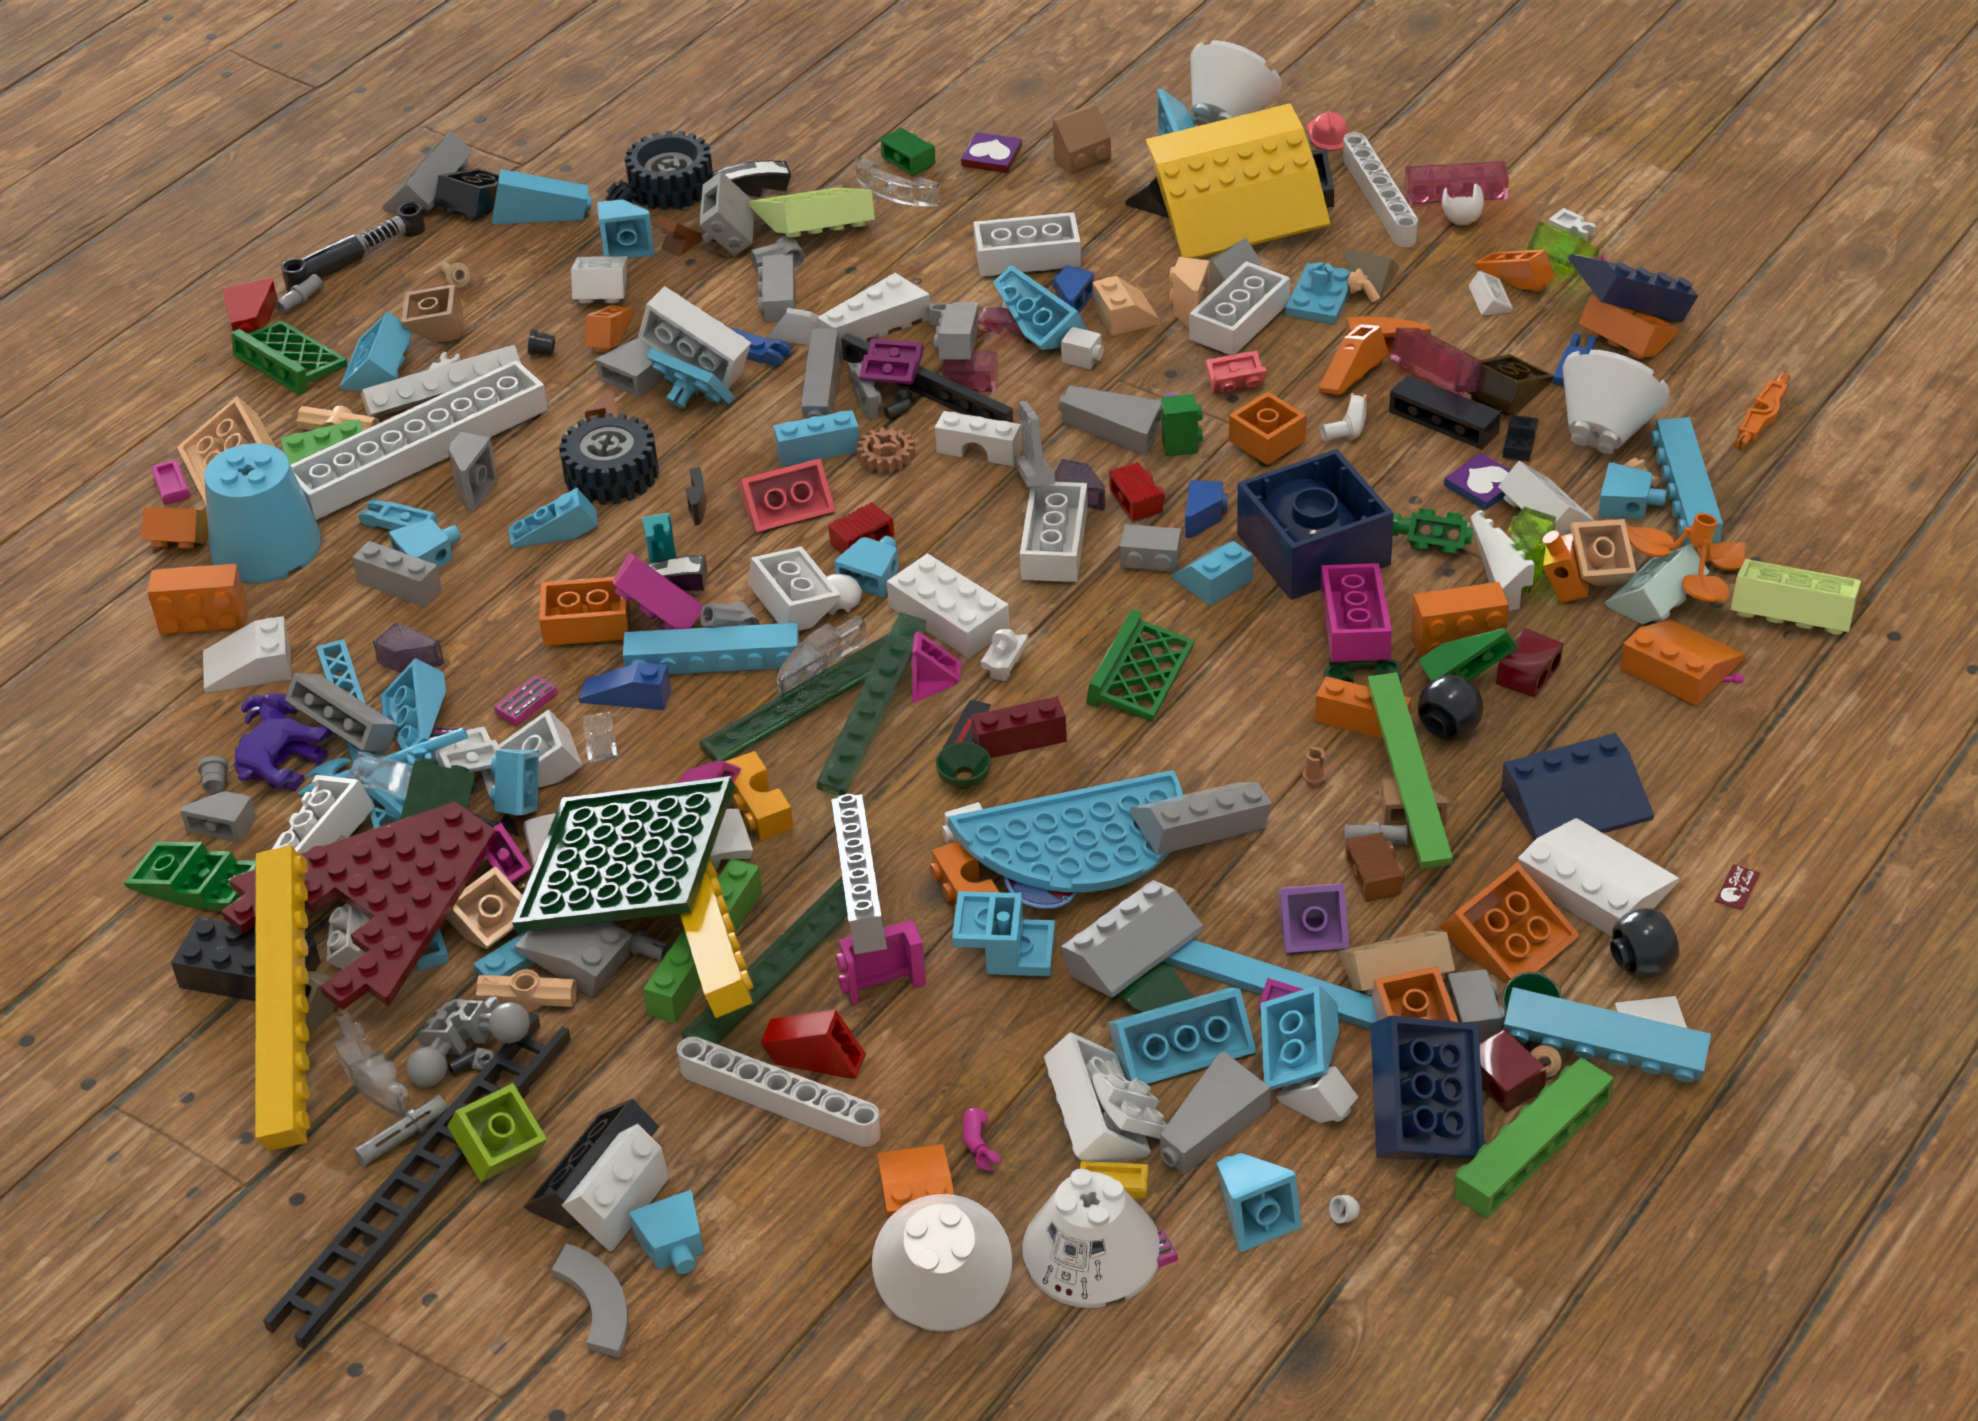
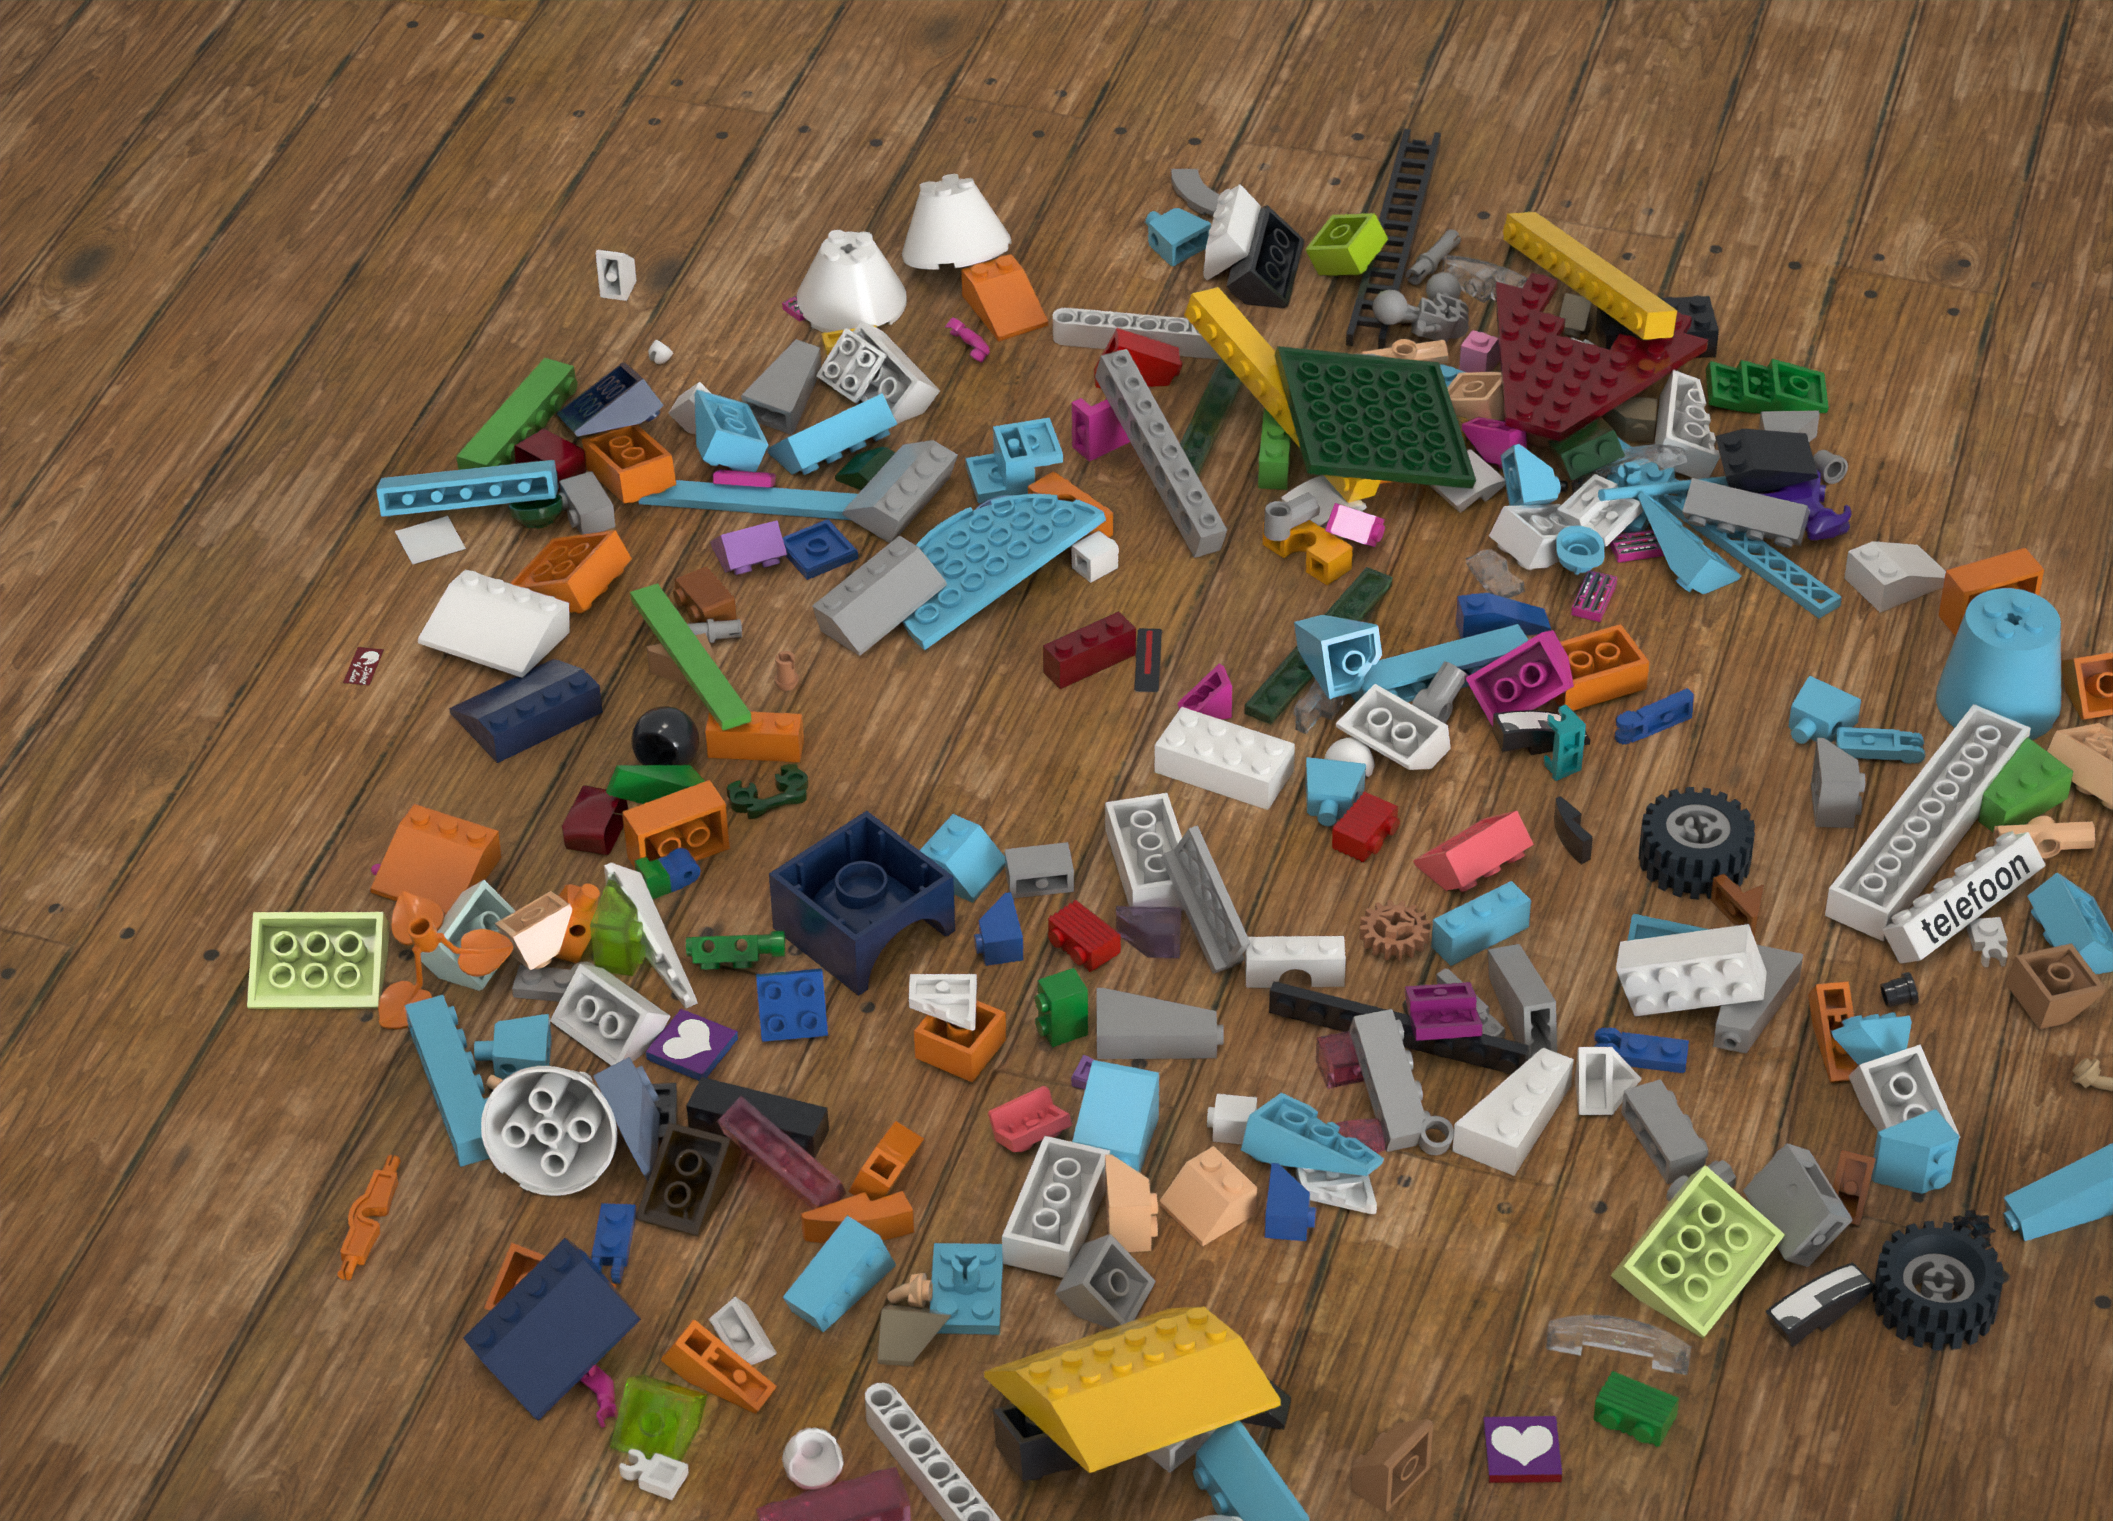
camera: 160 degrees right, 0 degrees up
light grey brick [352,541,442,607] -> none
slope [373,622,444,673] -> none
medium azure slope [508,488,598,548] -> none
clear green plate [816,612,927,796] -> none
dark green piece [936,742,991,789] -> none
white brick [974,212,1081,276] -> none
white hips [981,628,1029,681] -> none
green fence [1086,609,1195,722] -> none
medium azure slope [1217,1153,1302,1252] -> none
white arm [1320,393,1367,441] -> none
dark pink brick [1320,563,1392,662] -> none
tan slope [1338,931,1455,995] -> none
black wheel [1610,908,1679,978] -> none
none -> sand blue slope [593,1057,660,1182]
none -> white slope [596,250,636,301]
none -> blue plate [756,968,828,1042]
none -> blue tile [782,519,858,580]
none -> medium azure wedge [783,1215,896,1332]
none -> white wing [909,974,977,1030]
none -> medium azure slope [1072,1060,1159,1173]
none -> light grey piece [1264,492,1320,541]
none -> medium azure slope [1294,615,1382,699]
none -> bright pink slope [1459,330,1500,372]
none -> medium azure piece [1556,526,1605,575]
none -> blue hinge [1615,688,1694,745]
none -> black slope [1715,429,1819,493]
none -> medium azure slope [1831,1012,1912,1065]

